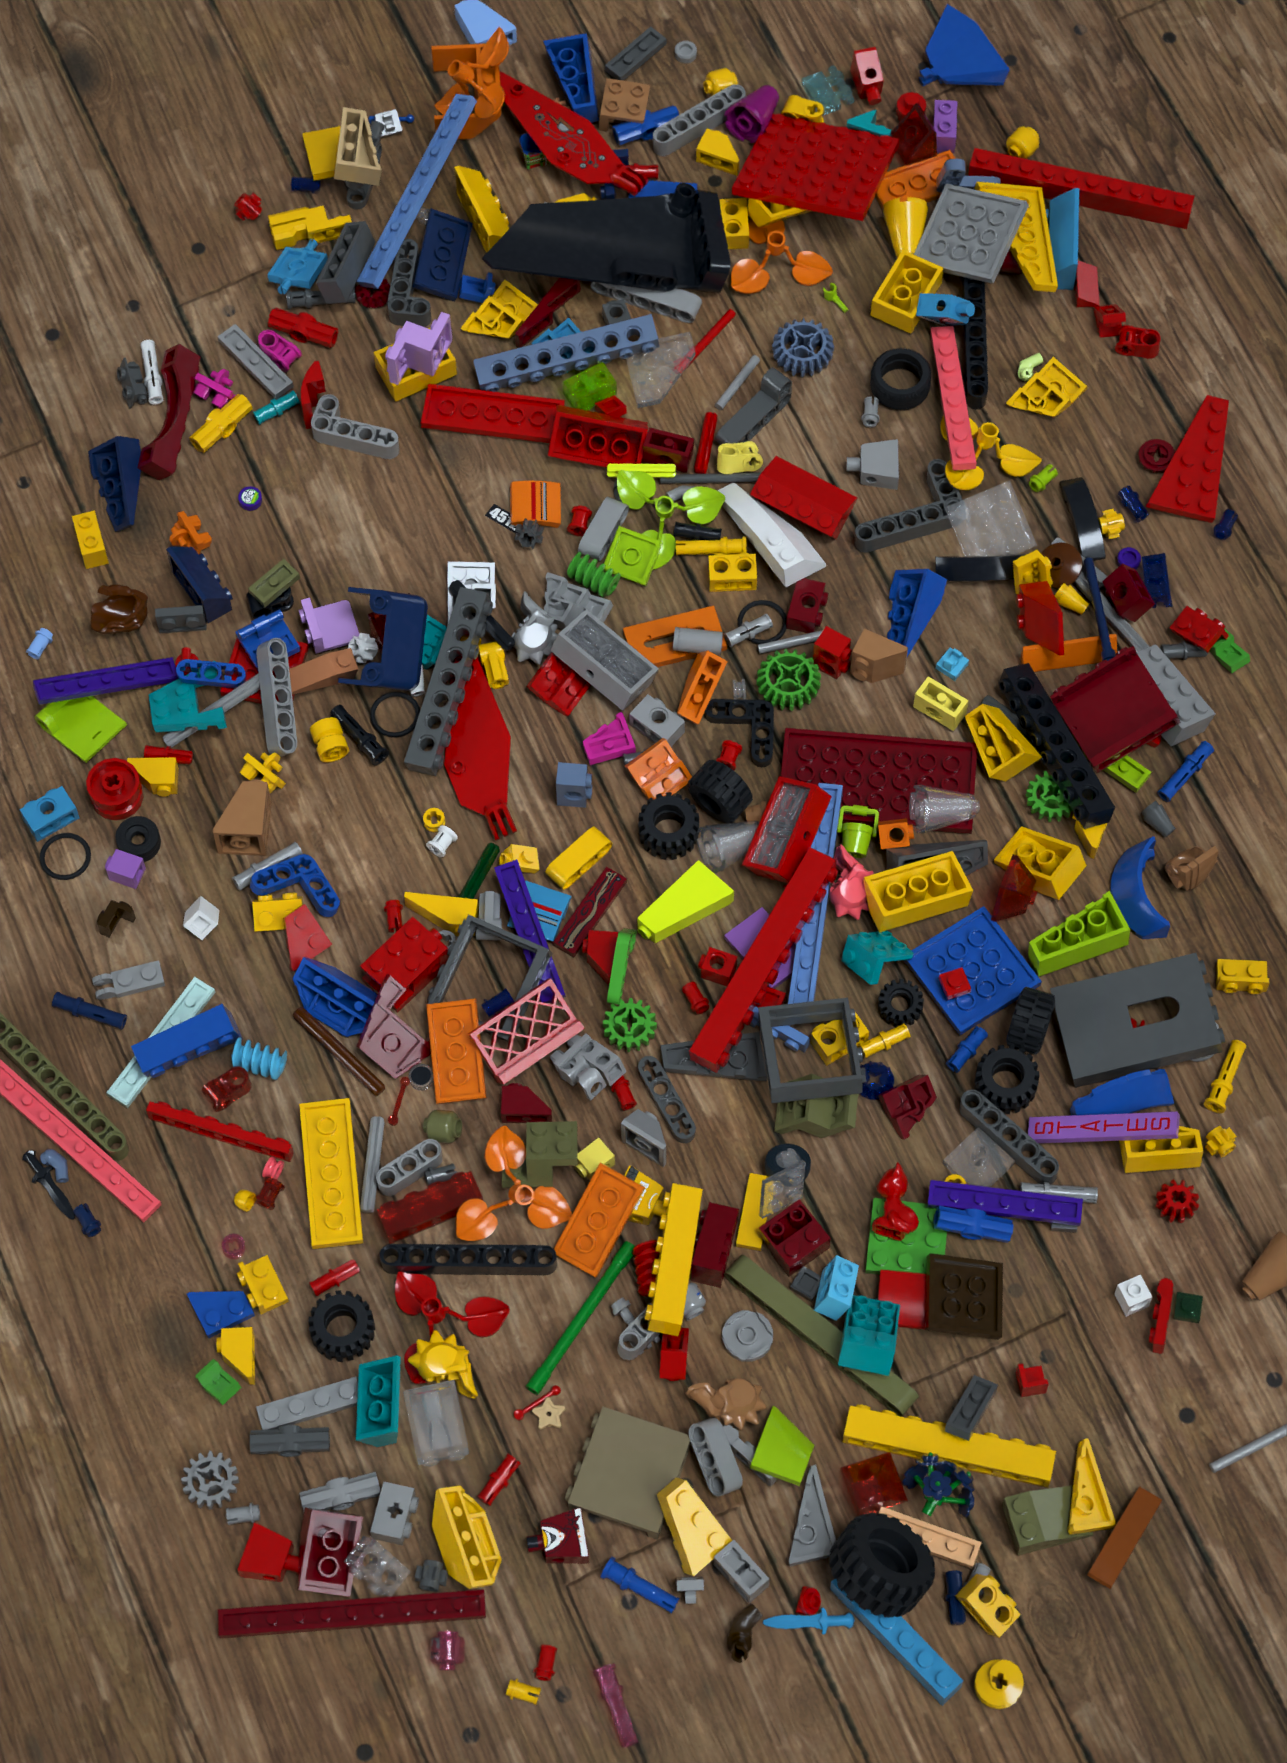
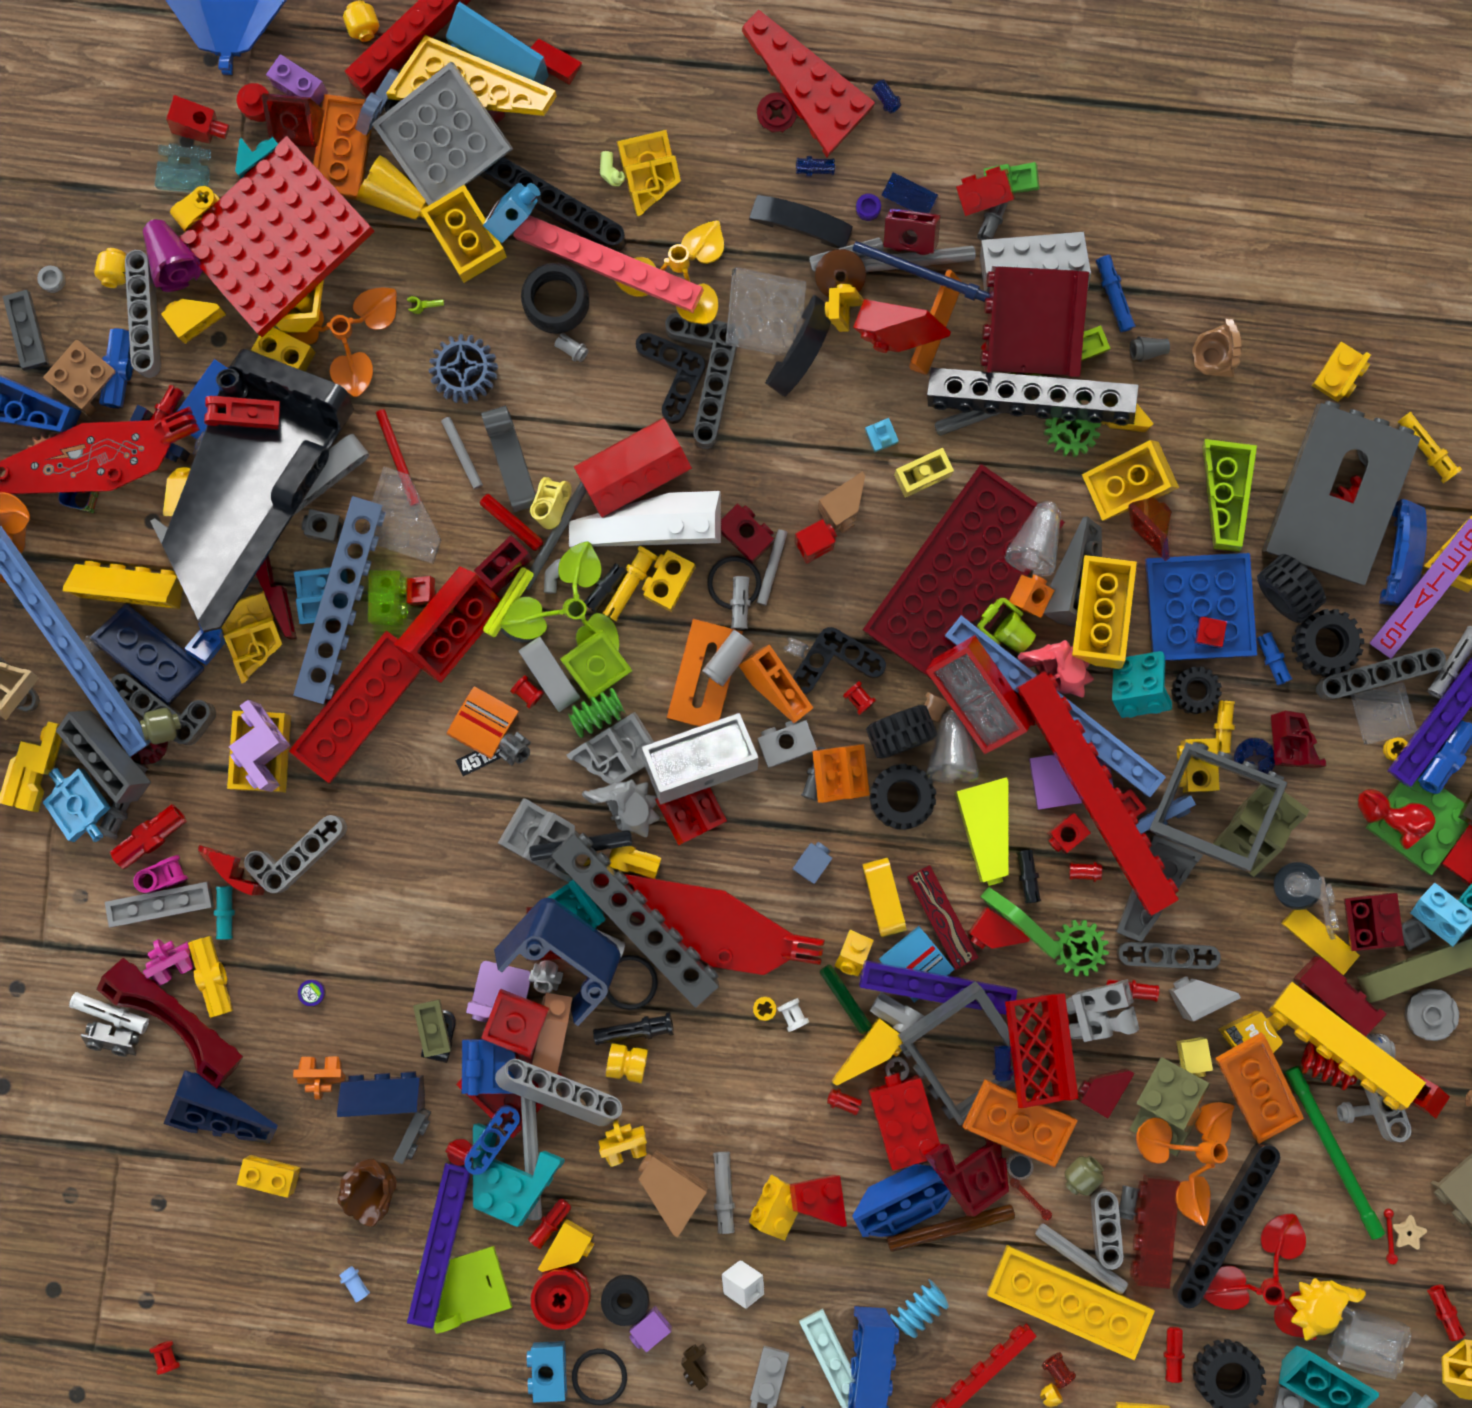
camera: 55 degrees left, 20 degrees up
clear red piece [202,1066,252,1112] -> none
blue beam [250,854,340,917] -> none
coral bush [262,1157,284,1182] -> none
dark pink wing [583,712,636,765] -> none
bright green gear [756,648,821,711] -> none
light grey torso [846,440,899,490] -> none
blue wedge [887,569,947,657] -> none
yellow wedge [965,704,1042,782] -> none
lime pin [1029,464,1058,492] -> none
yellow cone [1055,583,1089,615] -> none
red slope [1094,304,1126,338] -> none
yellow gear [1098,509,1125,539] -> none
blue windscreen [1110,836,1170,940] -> none
red piece [1115,325,1161,359] -> none
none -> olive head [140,708,181,745]
none -> red plate [204,396,280,429]
none -> red tile [481,989,550,1058]
none -> black beam [635,333,705,424]
none -> black pin [1016,850,1041,904]

